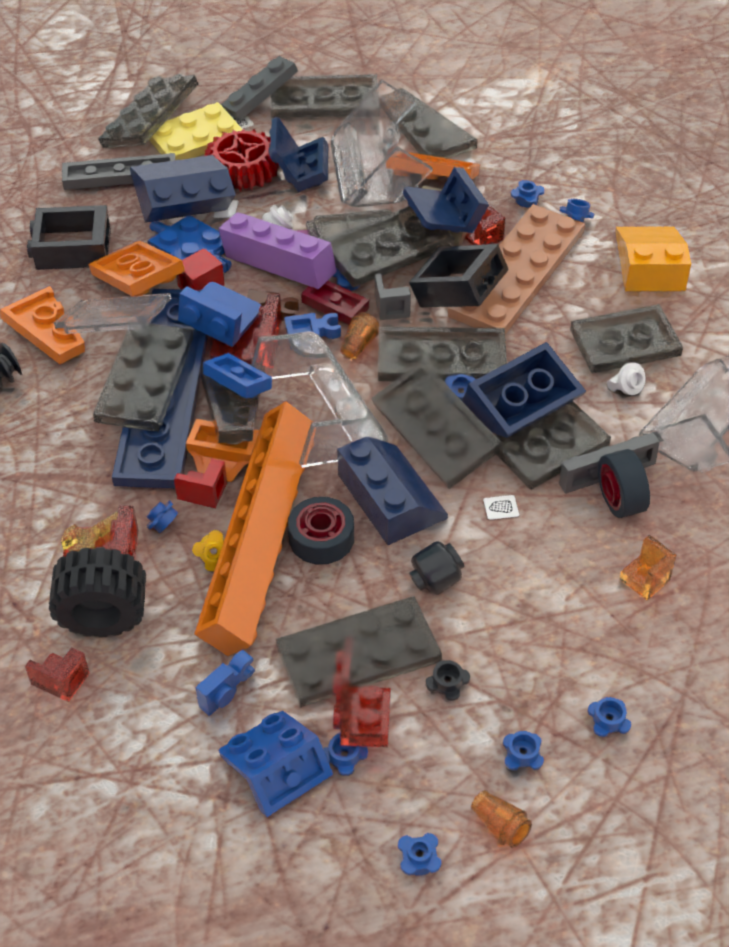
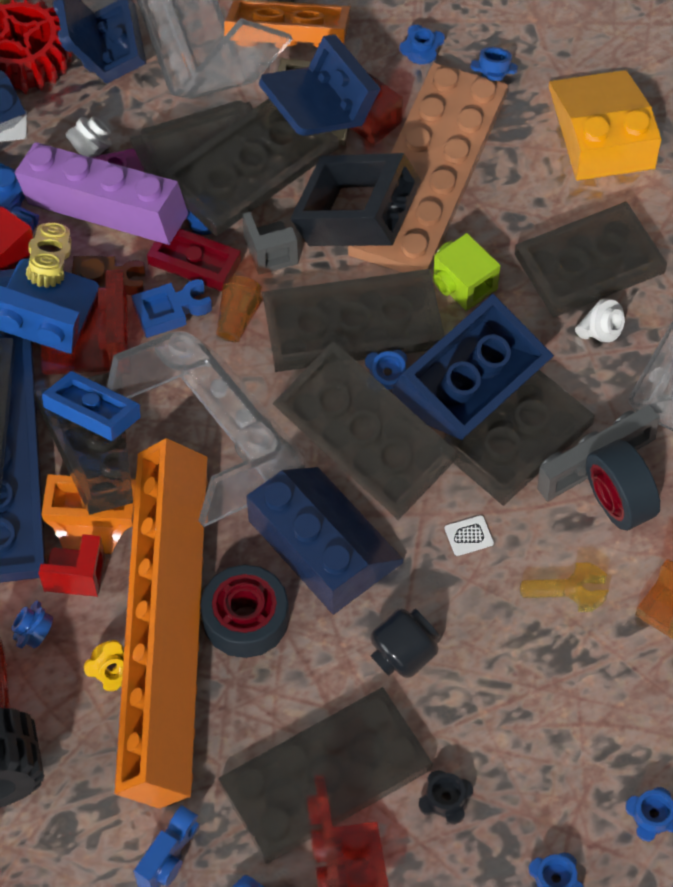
camera: 10 degrees left, 10 degrees up
none -> light yellow piece [26,222,72,288]
none -> lime brick [433,233,501,311]
none -> clear yellow bar [520,562,609,612]

